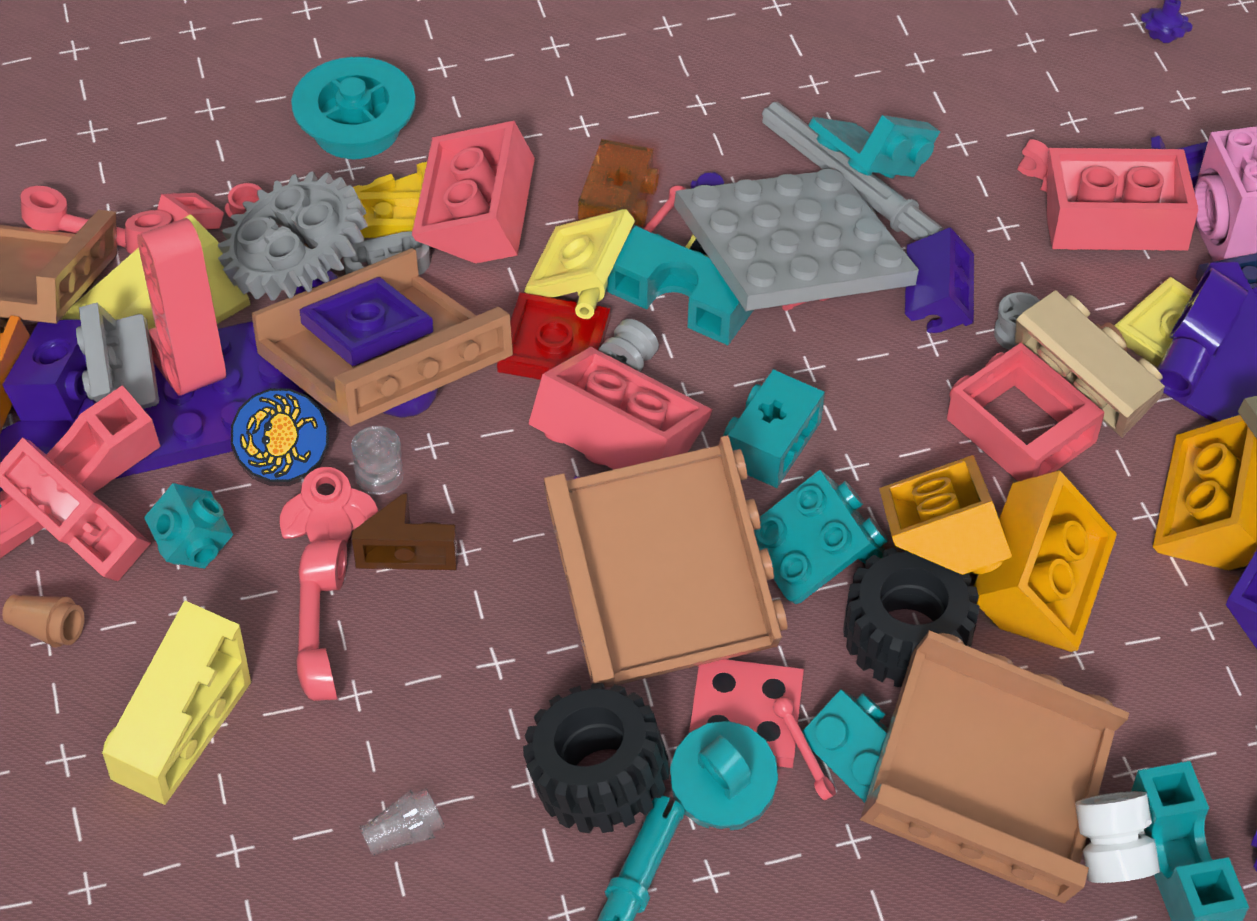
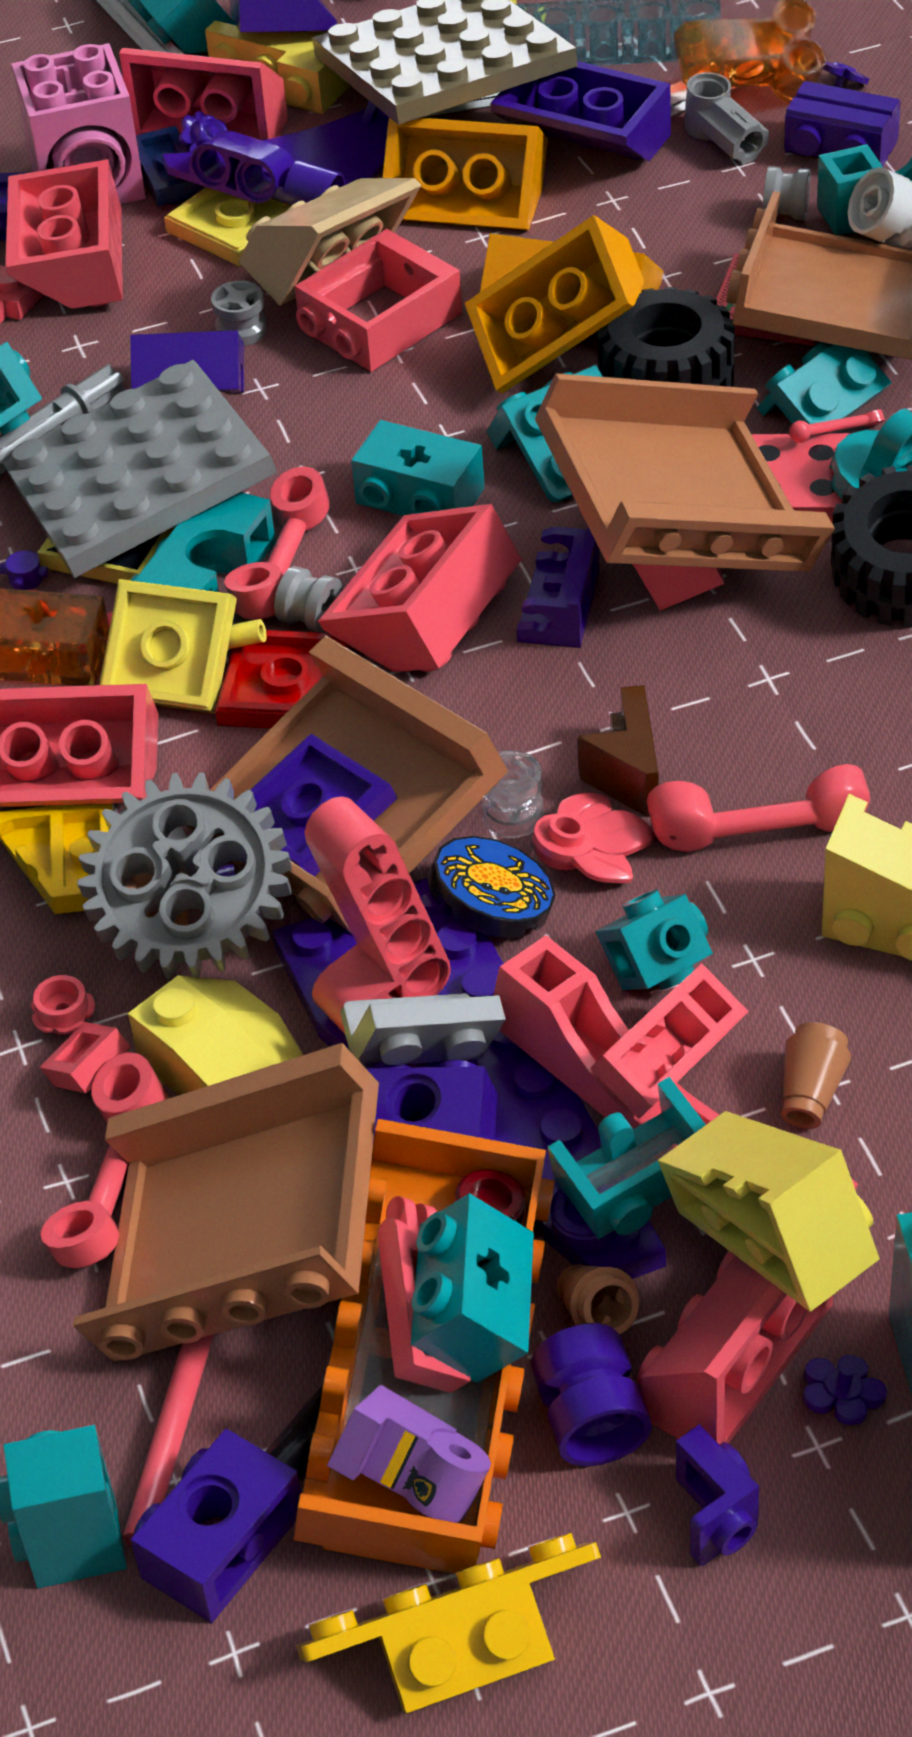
camera: 90 degrees left, 5 degrees down
none -> coral piece [224,466,329,620]
none -> light grey wheel [763,166,811,221]

